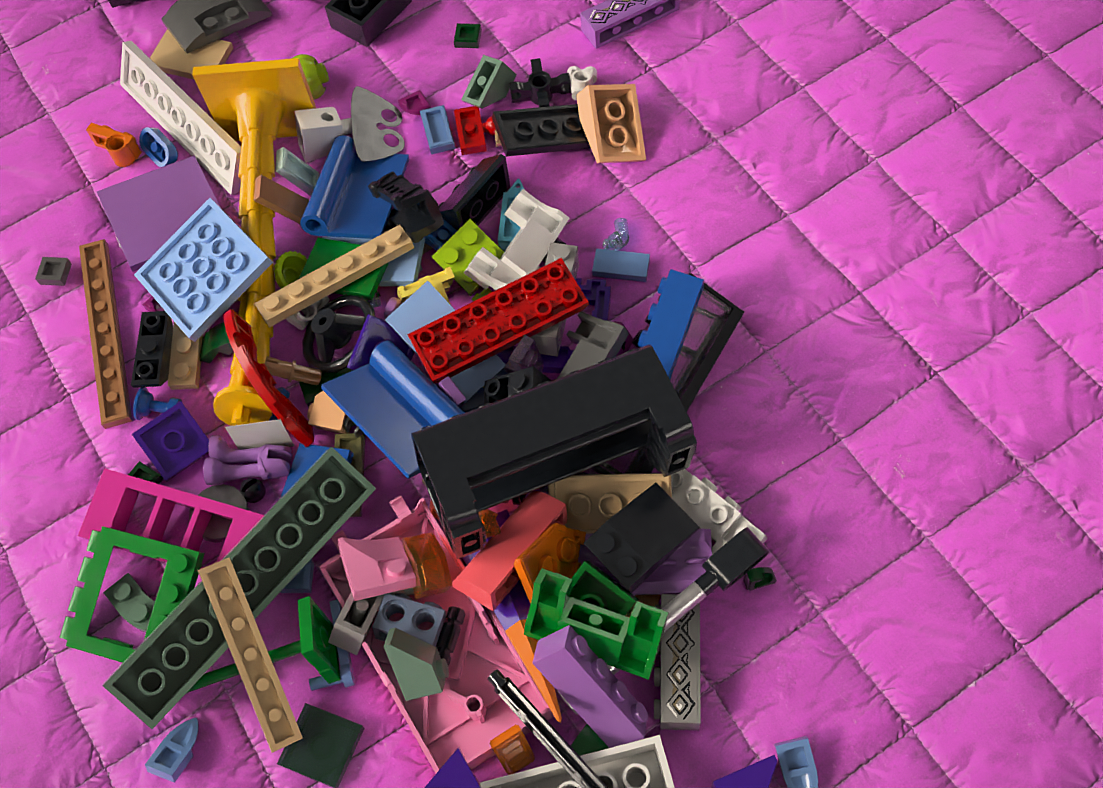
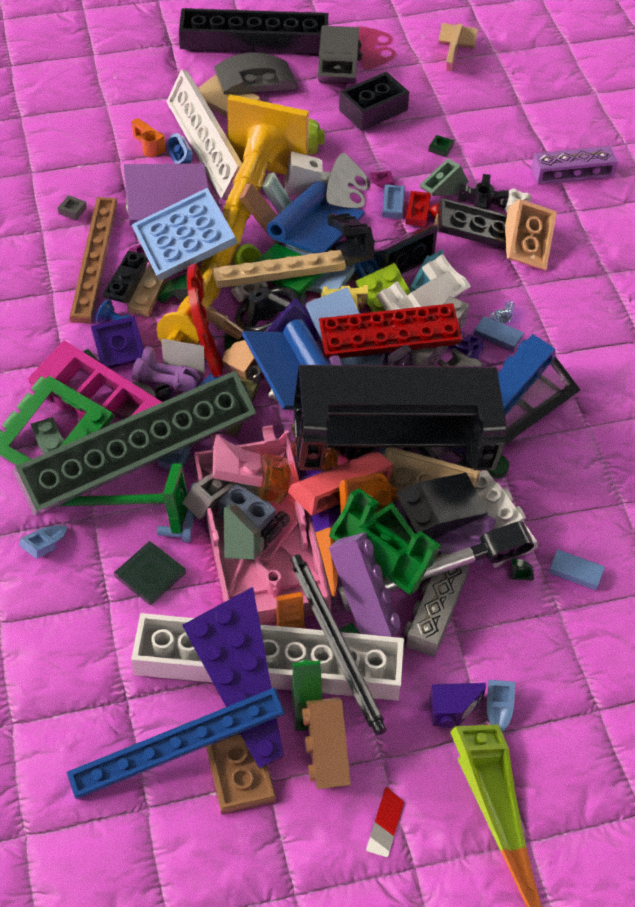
camera: 10 degrees right, 10 degrees down
tan plate [198,557,303,753] -> none
none -> medium blue tile [549,549,605,590]

